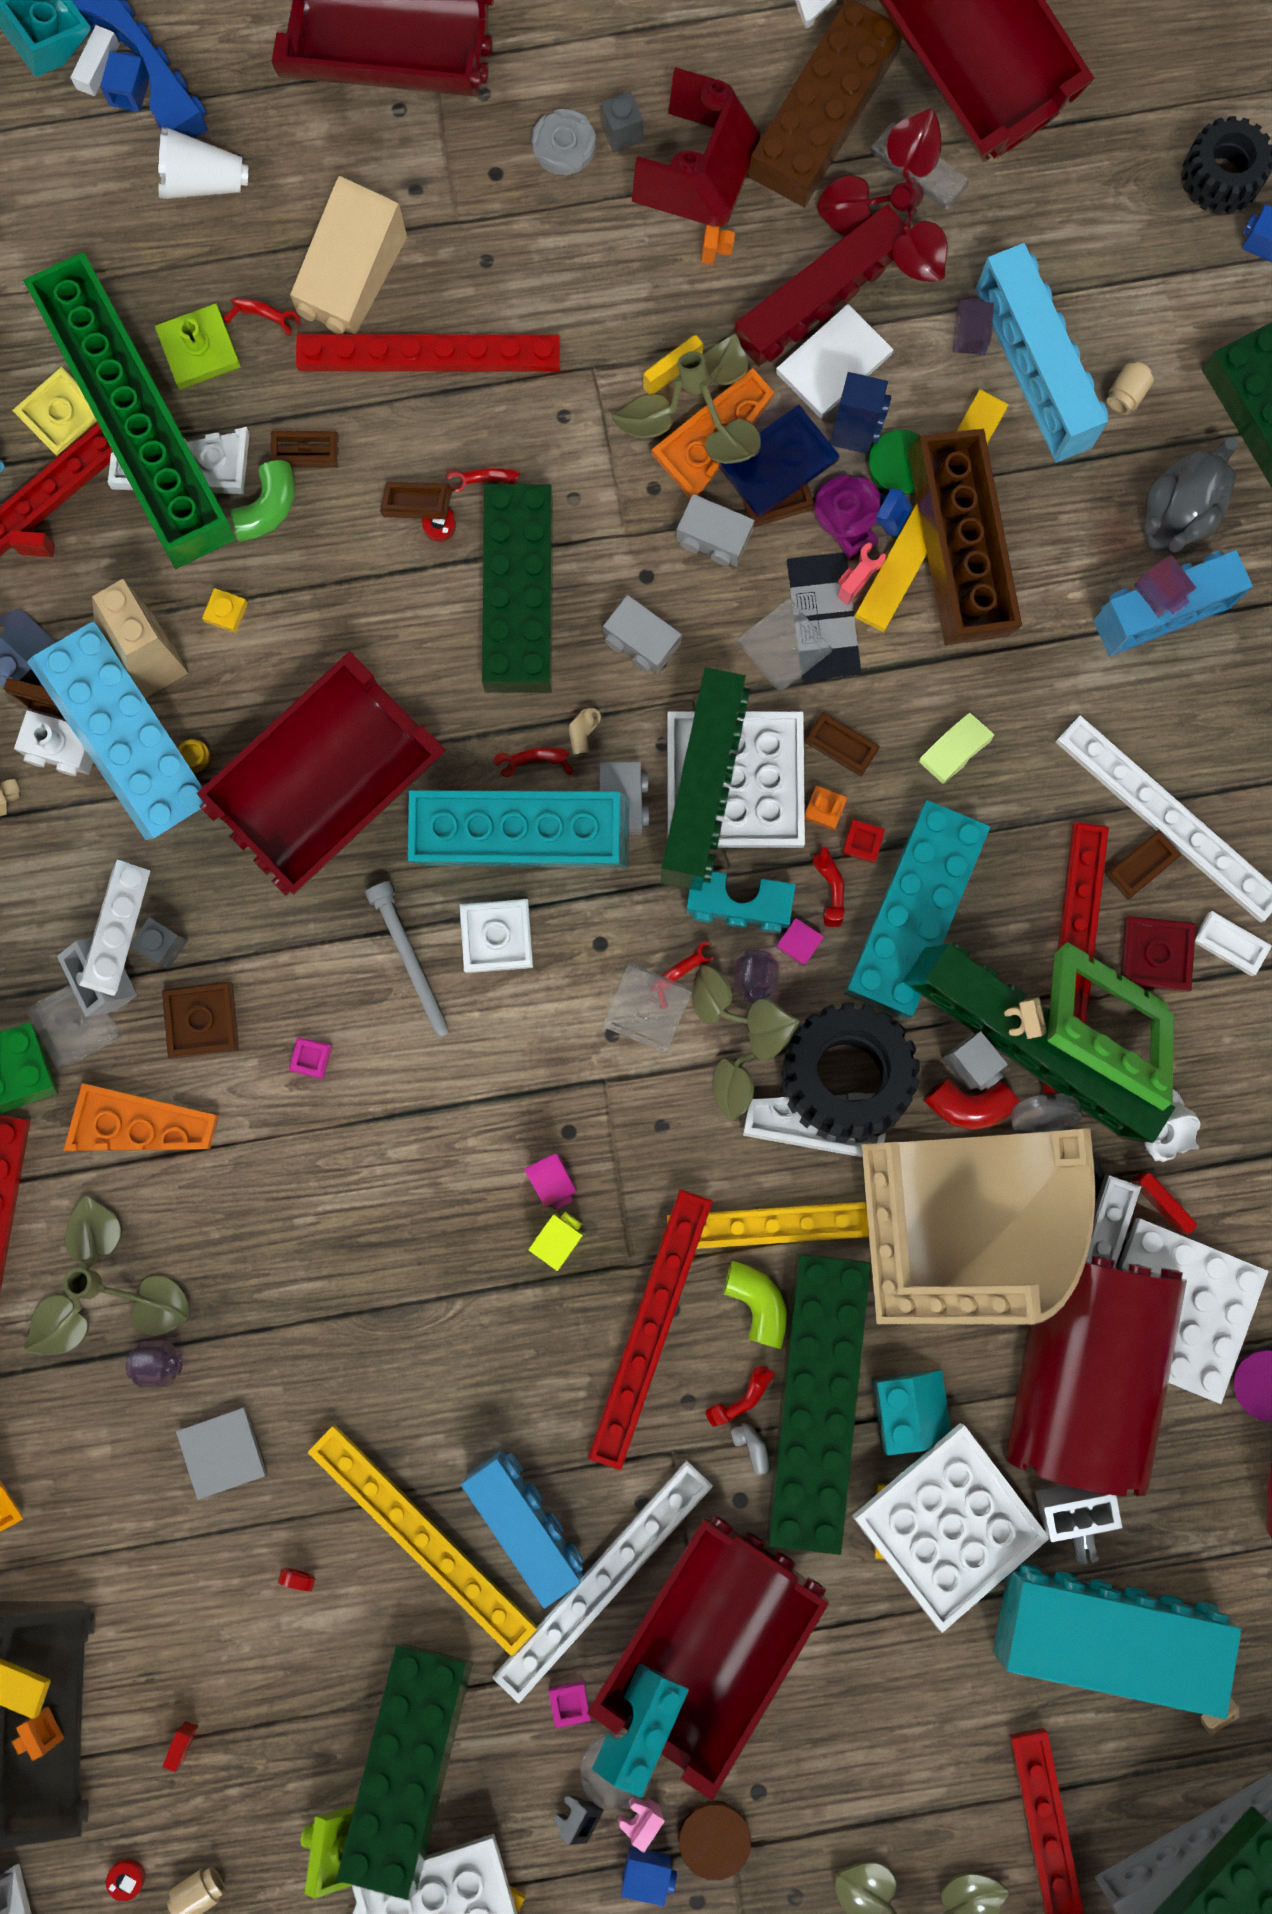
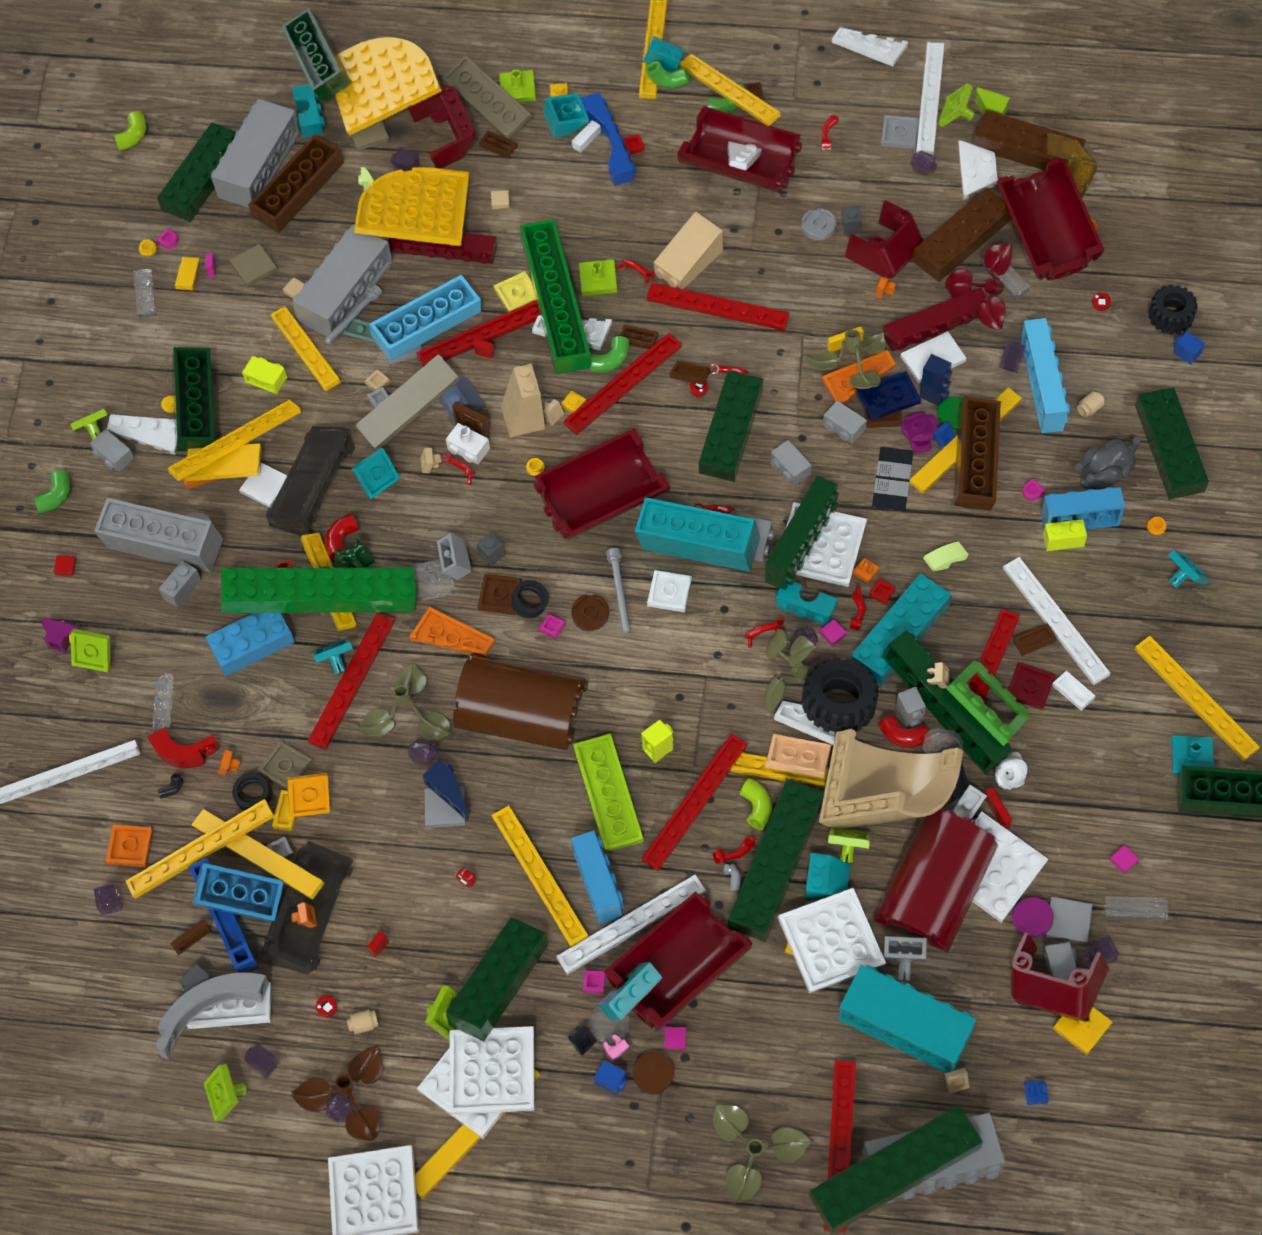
camera: 20 degrees right, 20 degrees down
medium azure brick [27,621,204,840] -> none
white plate [79,860,150,996] -> none
blue brick [100,51,149,112] -> none
white cone [158,127,248,199] -> none
dark pink slope [524,1153,577,1210] -> none
tan arm [569,707,601,757] -> none
clear tile [603,962,693,1053] -> none
clear tile [737,598,832,693] -> none
reddish brown tile [804,712,880,777] -> none
coral plate [837,542,886,605] -> none
clear pink brick [1134,555,1196,618] -> none
none -> dark blue slope [422,760,469,821]
none -> red piece [441,453,475,485]
none -> reddish brown cylinder [453,655,588,750]
none -> black tyre [511,580,549,619]
none -> tan tile [542,399,564,426]
none -> red plate [564,333,682,435]
none -> reddish brown tile [571,595,609,631]
none -> lime plate [573,734,644,853]
none -> red tile [623,134,644,155]
none -> dark pink tile [665,1027,686,1050]
none -> white wing [728,141,761,170]
none -> light nougat tile [766,734,831,778]
none -> lime tile [828,827,871,863]
none -> dark pink tile [1022,478,1046,501]
none -> neon yellow brick [1043,519,1087,551]
none -> red tile [1092,292,1111,311]

